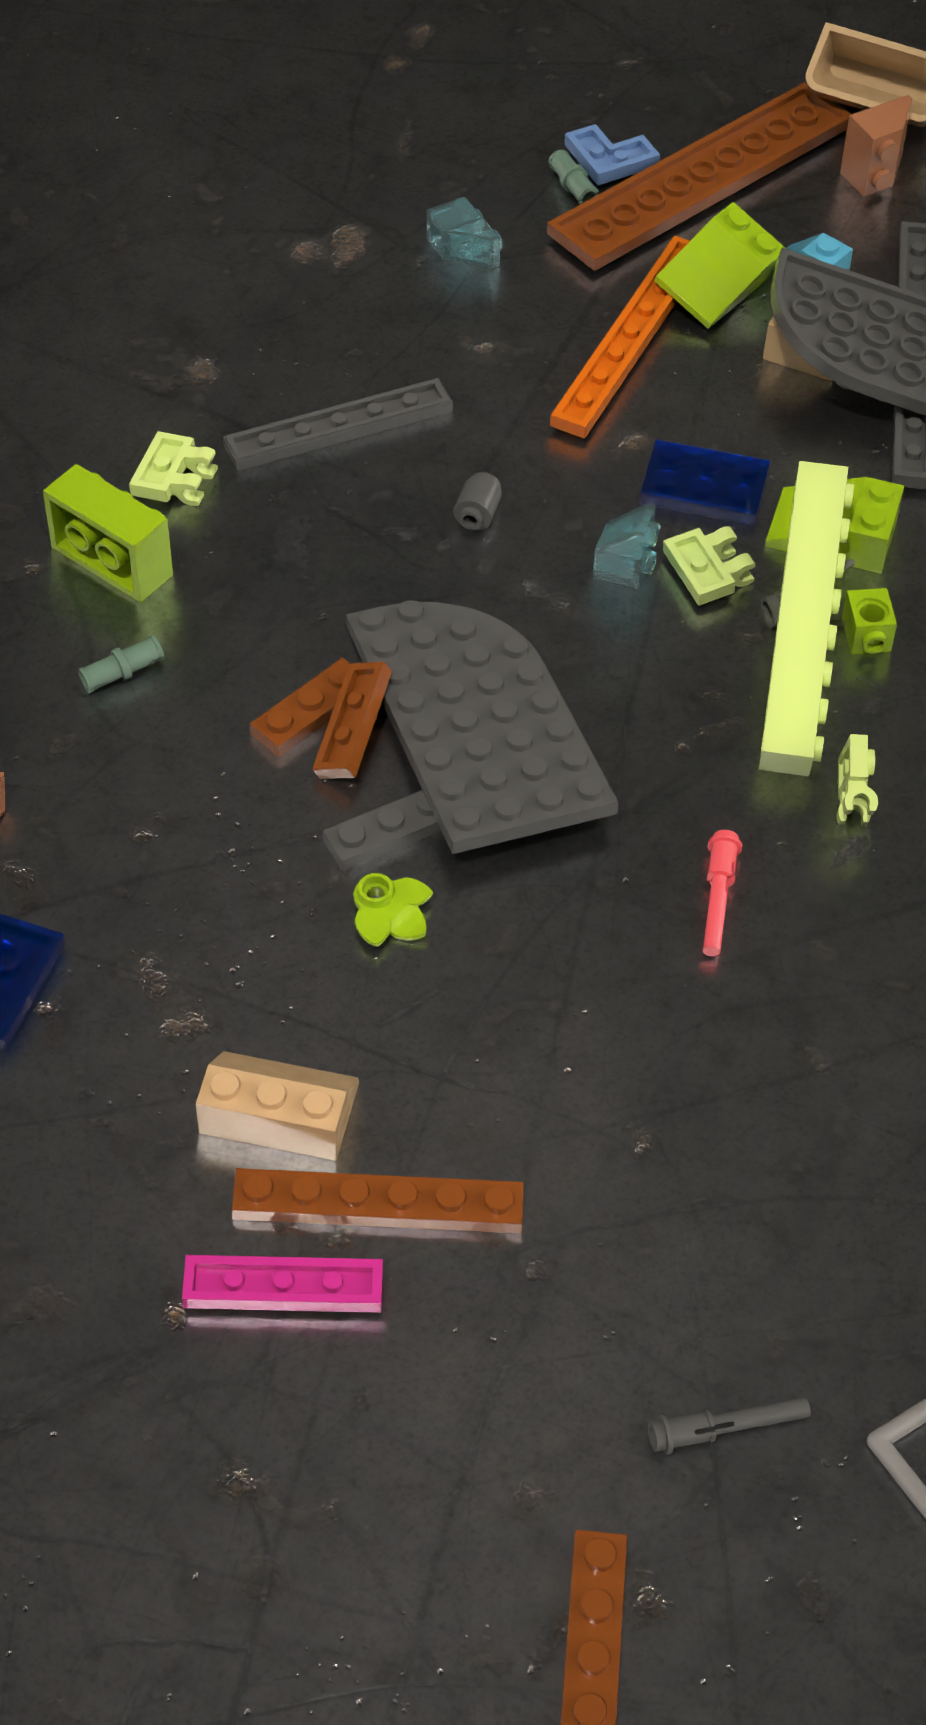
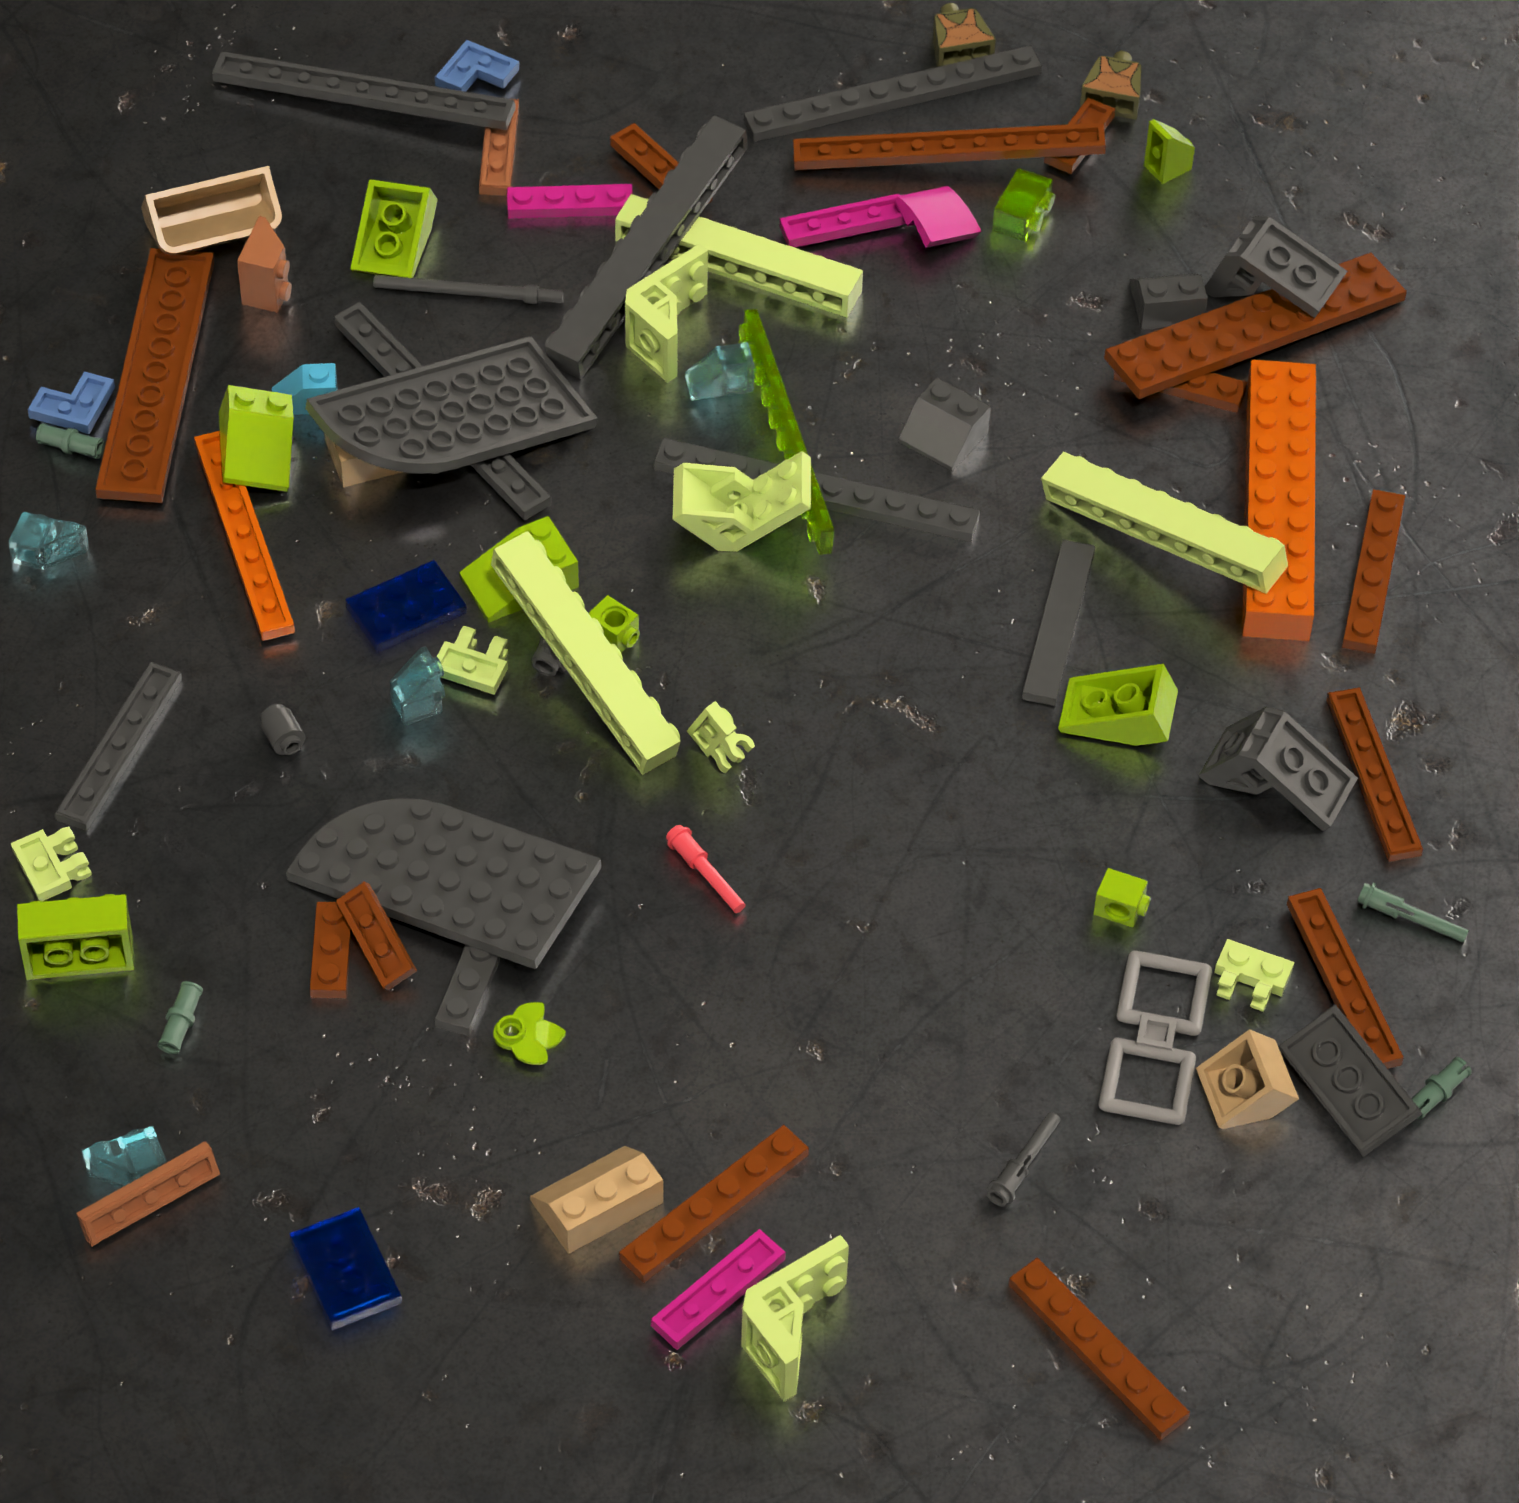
camera: 45 degrees left, 0 degrees up
none -> yellowish green bracket [741,1235,849,1401]

